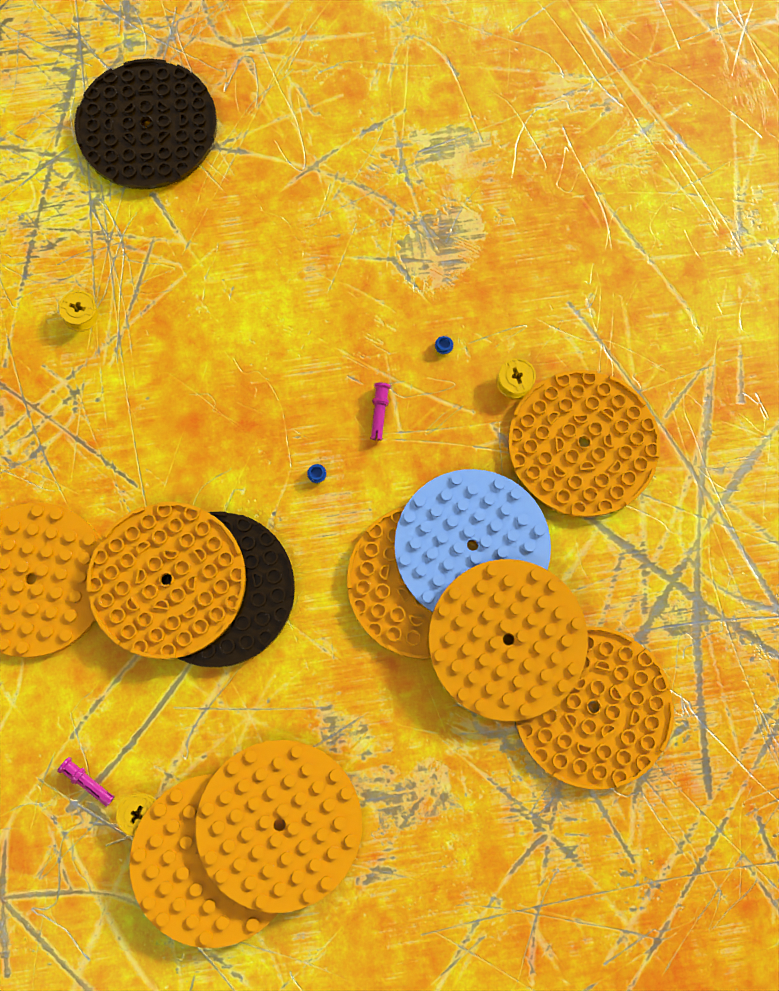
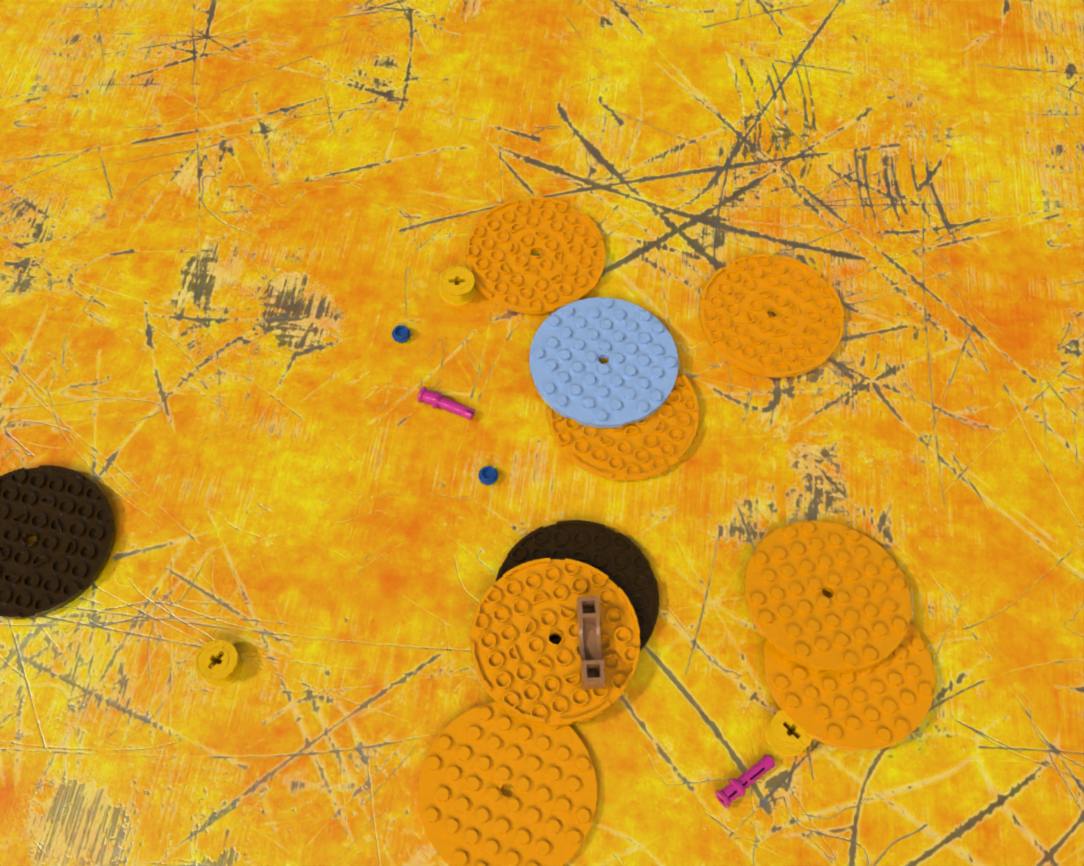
camera: 75 degrees left, 15 degrees down
light orange plate [428,559,588,721] -> none
none -> medium nougat arch [576,596,606,689]

